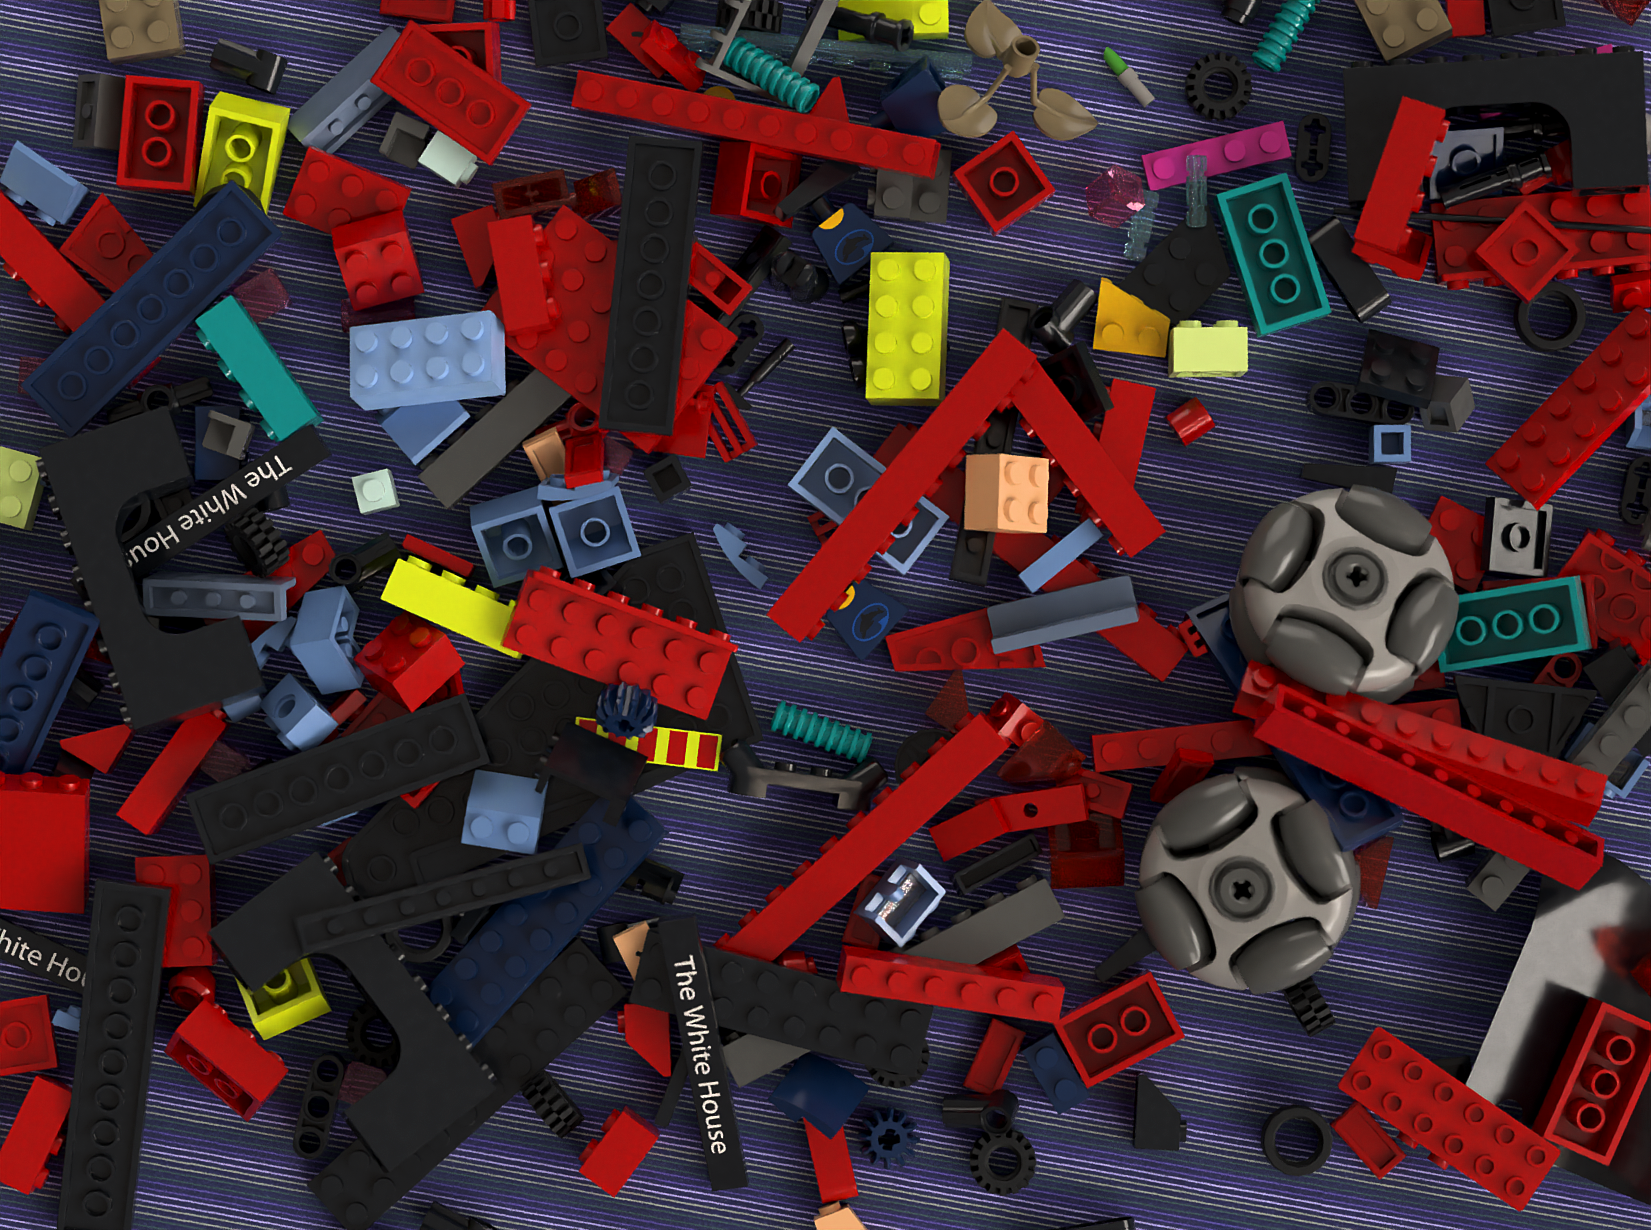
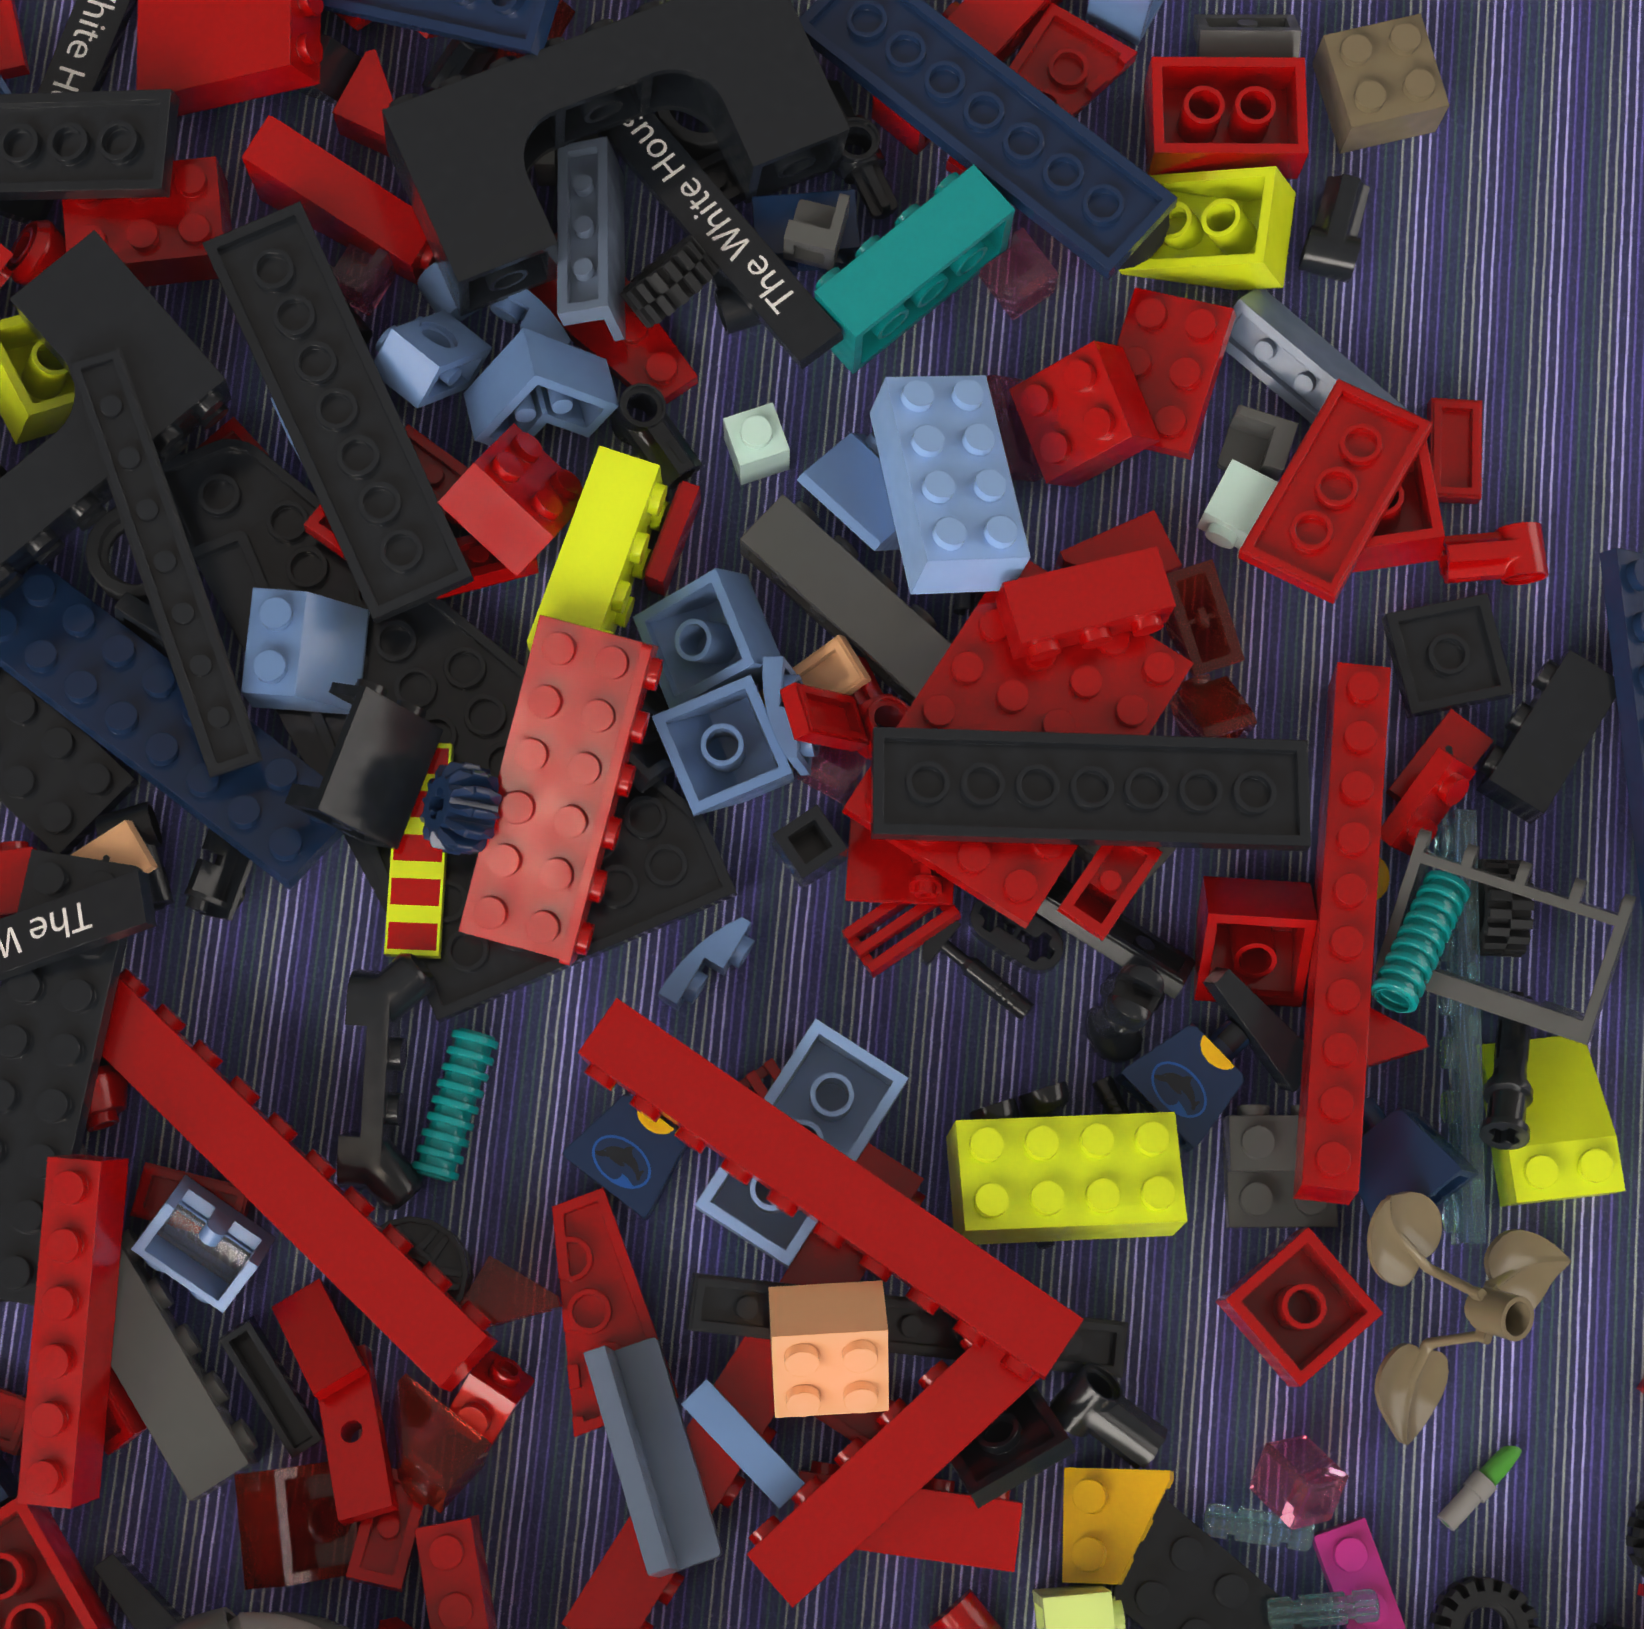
camera: 85 degrees right, 10 degrees down
red plate [319,688,367,746] -> none

